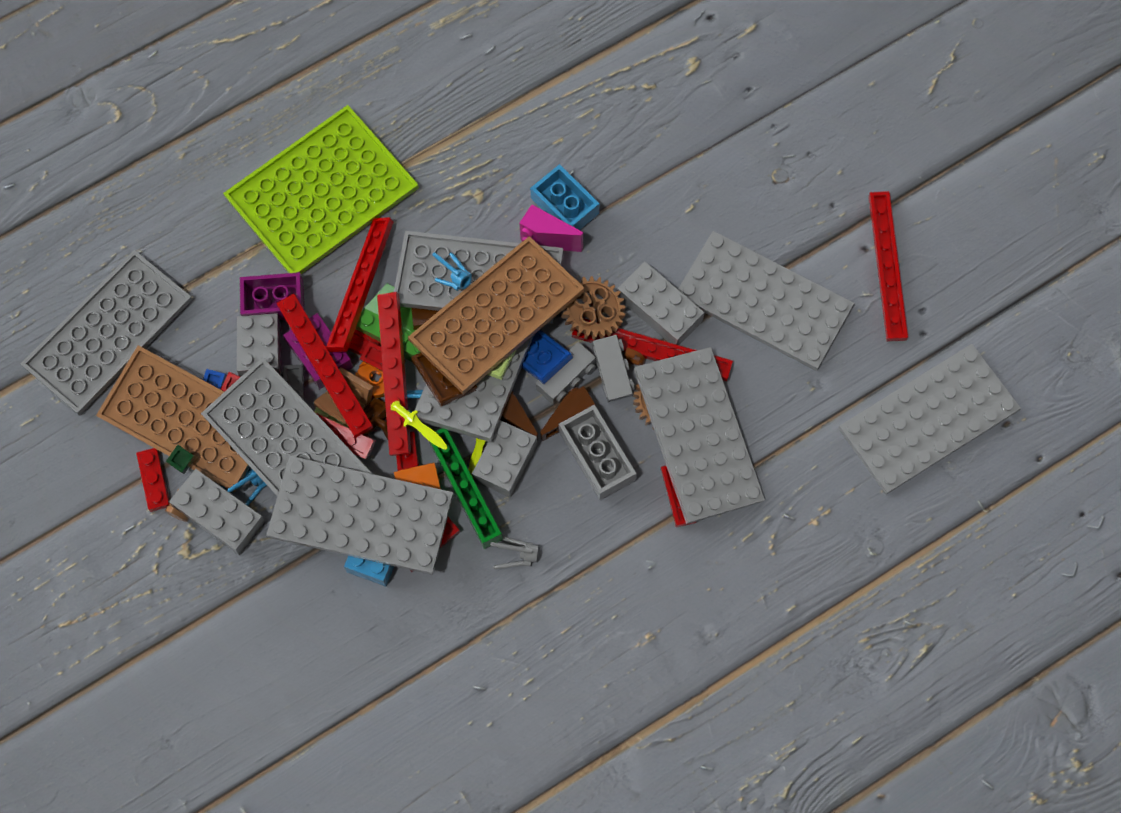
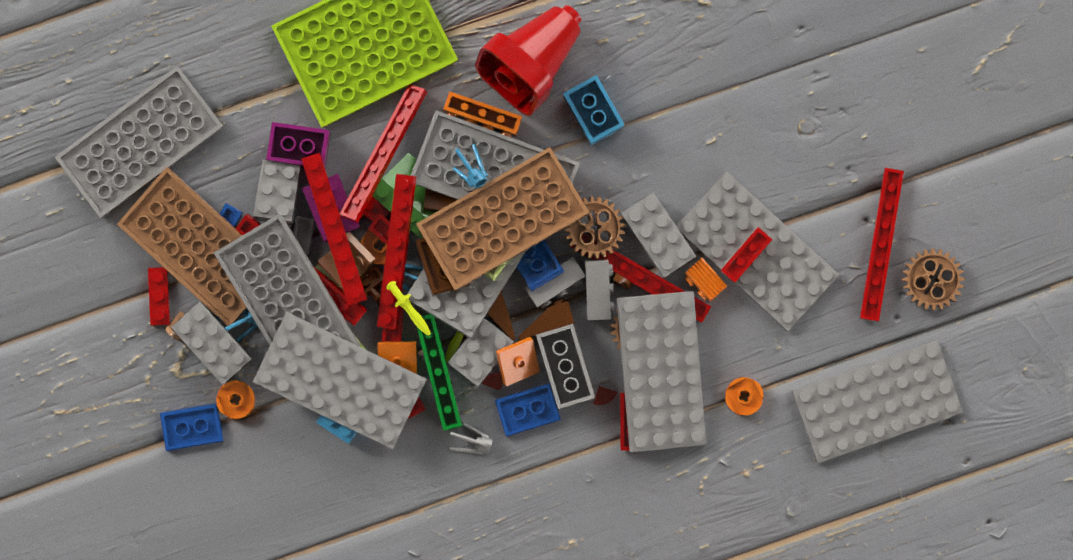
camera: 10 degrees right, 15 degrees up
dark green plate [165,445,196,474] -> none
dark pink slope [519,205,583,252] -> none
none -> blue tile [160,403,224,451]
none -> orange plate [216,380,255,419]
none -> orange brick [443,91,522,137]
none -> red cone [475,5,582,116]
none -> clear red tile [482,372,503,391]
none -> blue tile [495,383,561,437]
none -> orange plate [496,337,540,386]
none -> clear red tile [593,386,617,405]
none -> orange brick [684,258,727,302]
none -> red plate [720,227,773,283]
none -> orange plate [725,377,764,416]
none -> medium nougat gear [901,248,965,311]

